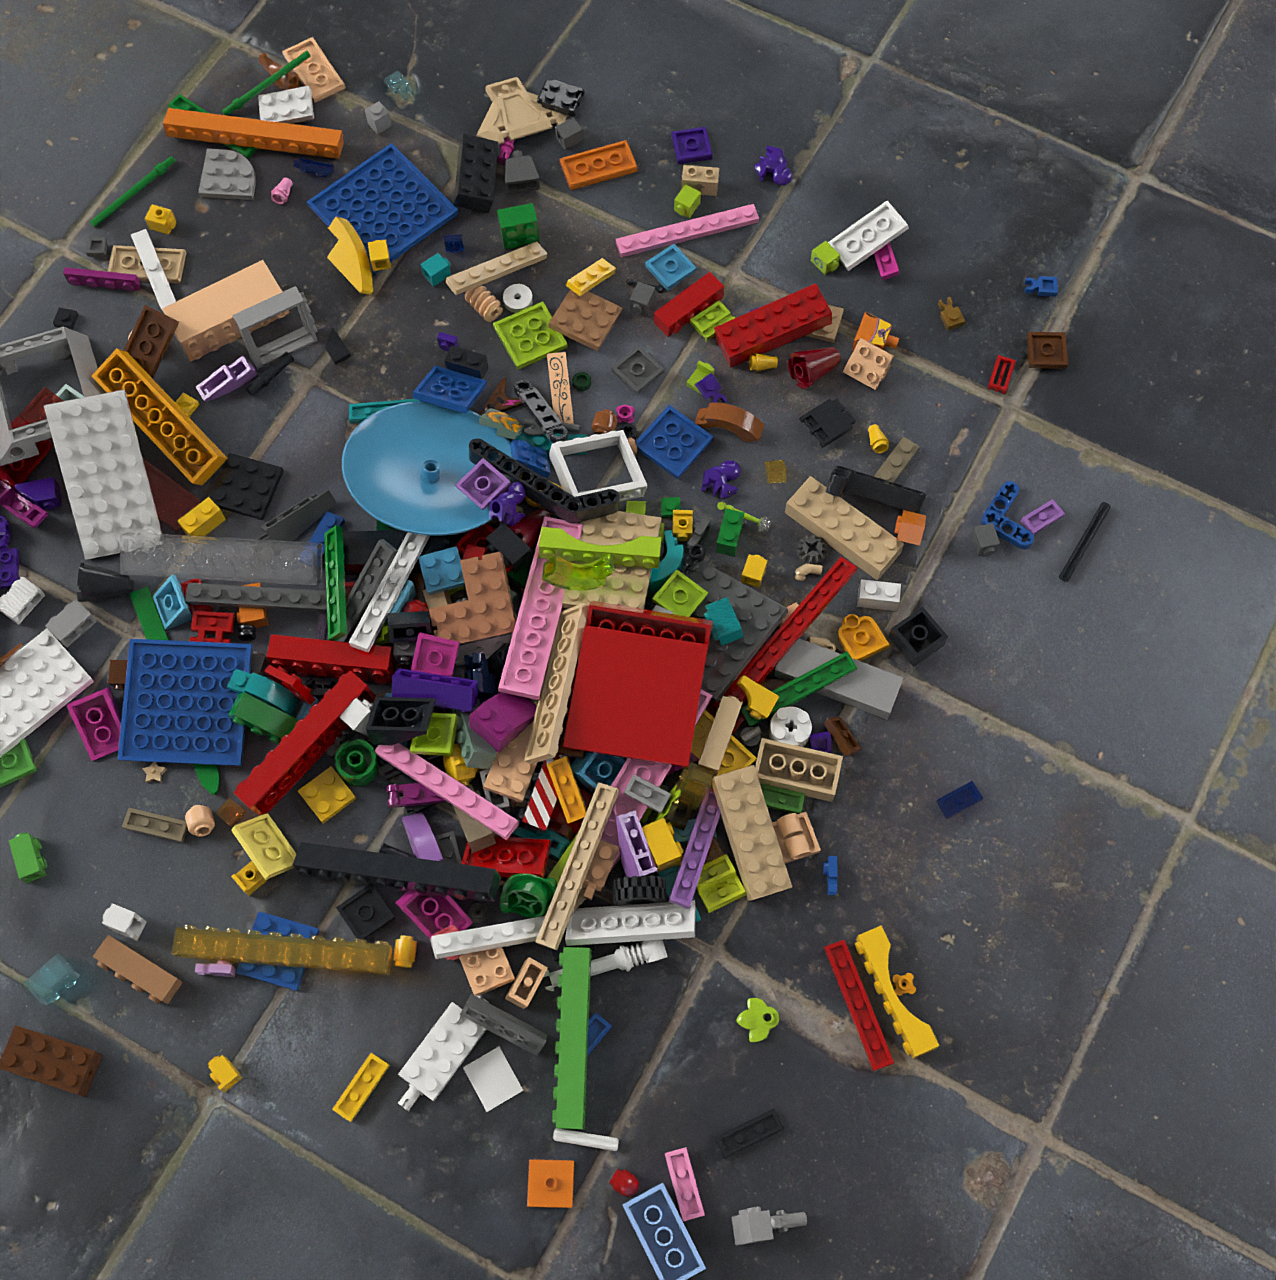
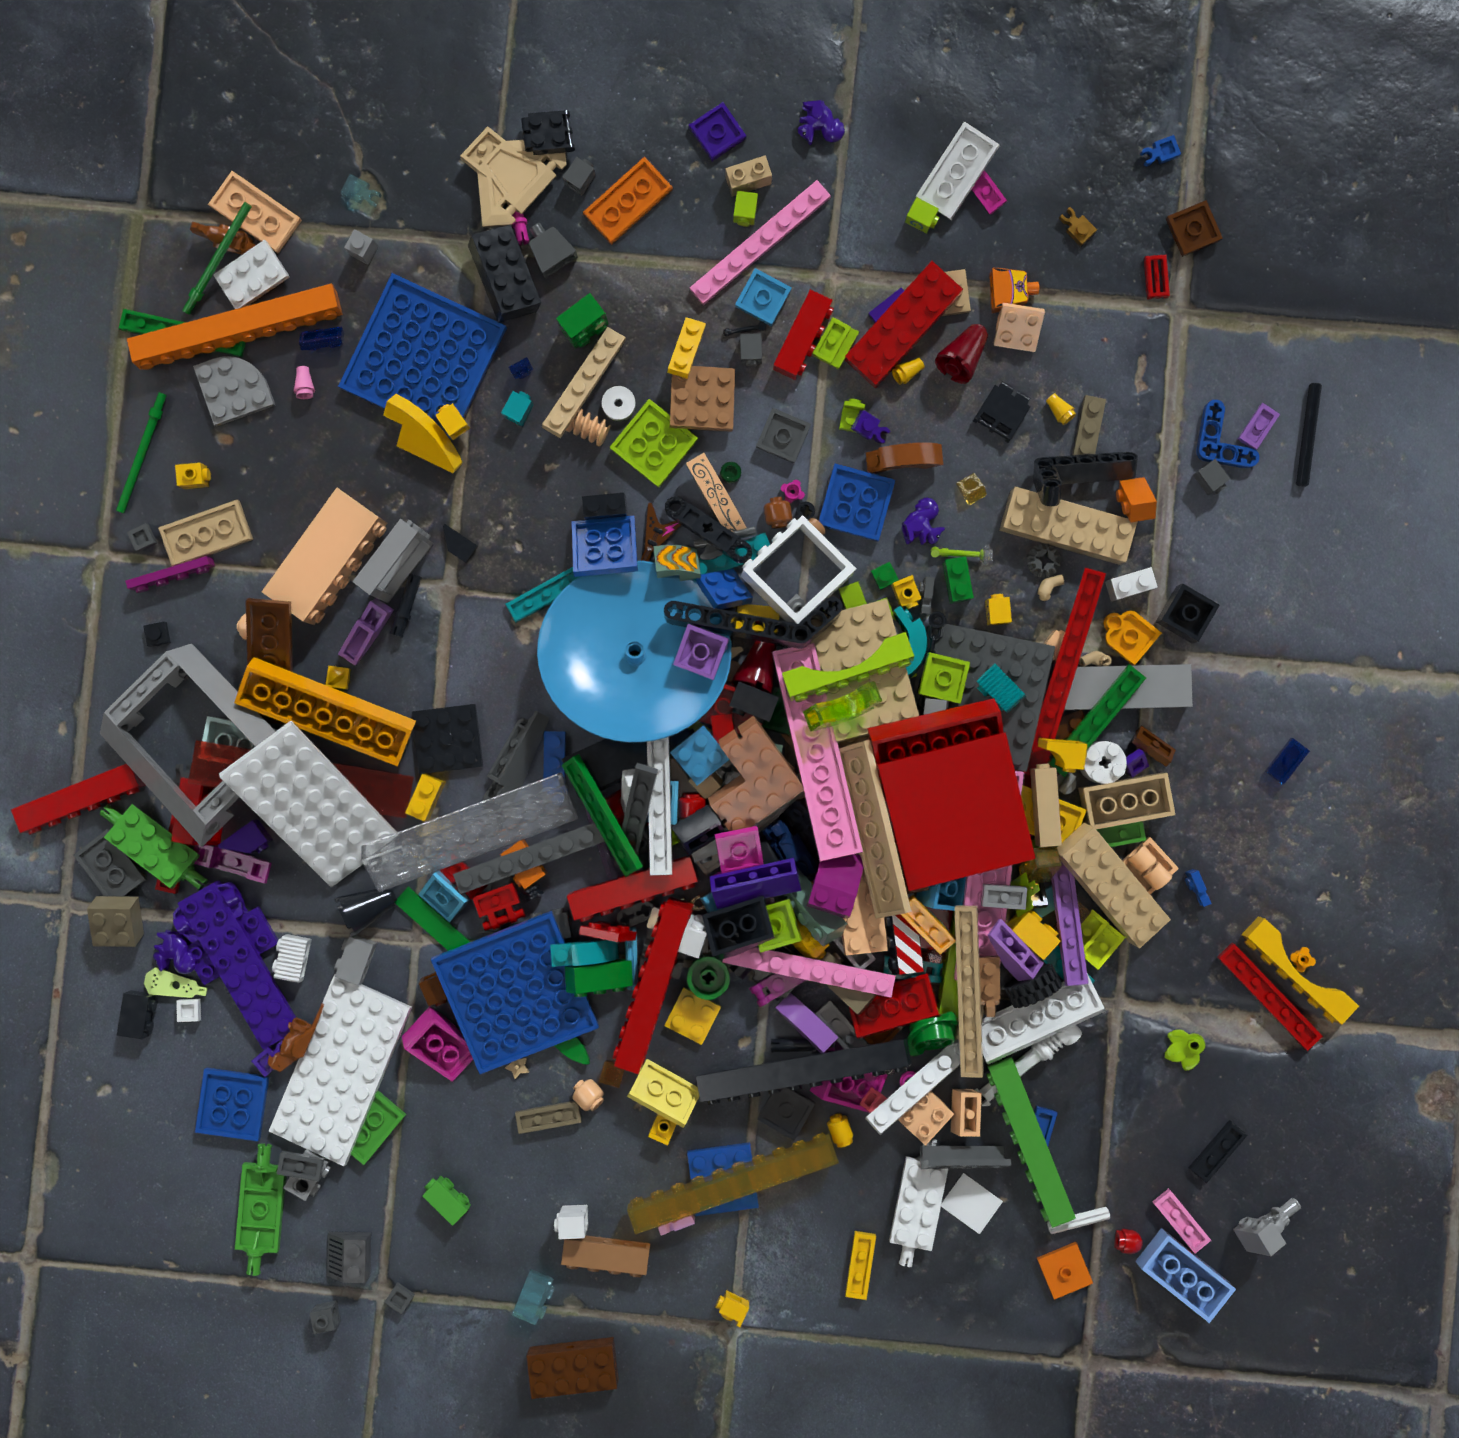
camera: 20 degrees left, 20 degrees up
white piece [131,229,176,309] -> none
dark purple plate [437,332,459,352] -> none
dark purple animal [489,482,525,526] -> none

